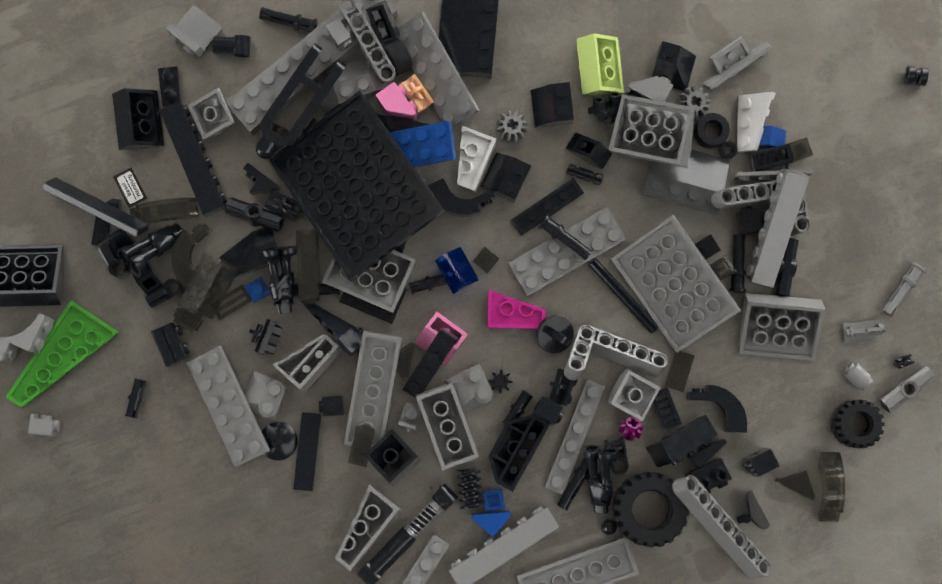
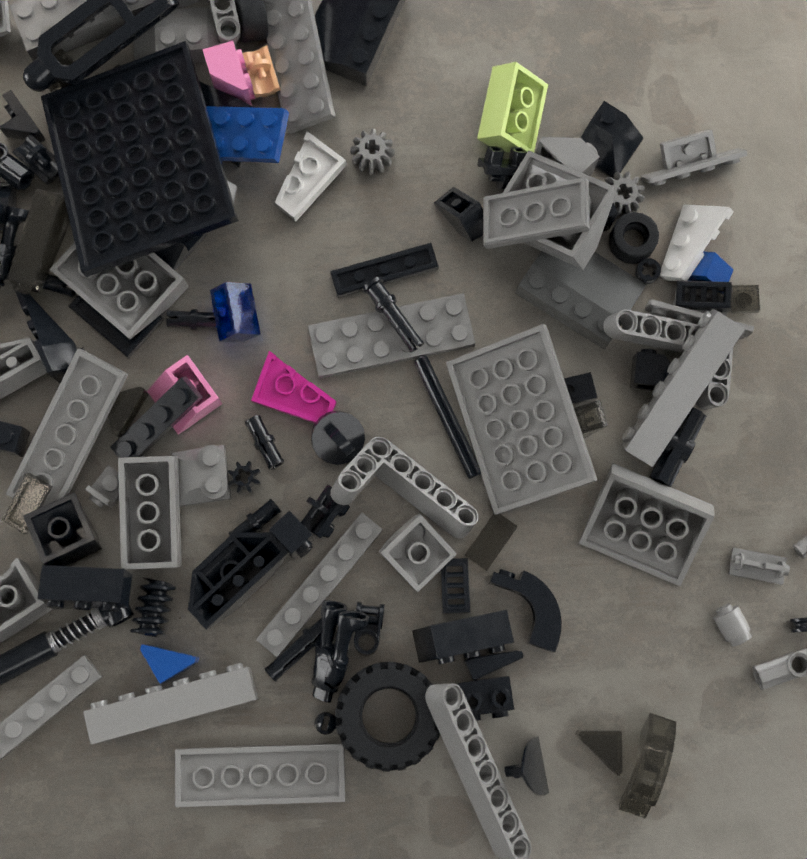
camera: 20 degrees right, 5 degrees down
black arch [427,178,495,217] -> none
clear smoke plate [473,247,499,274] -> none
black slope [480,152,531,203] -> none
blue plate [483,489,505,512] -> none
black slope [531,82,574,128] -> none
black axle [566,164,603,185] -> none
magenta gear [618,416,644,441] -> none
black pin [729,234,747,293] -> none
black brick [743,448,780,477] -> none
black tyre [831,400,885,448] -> none
none -> black wedge [37,565,132,612]
none -> black pin [245,415,285,470]
none -> light grey tile [483,177,590,249]

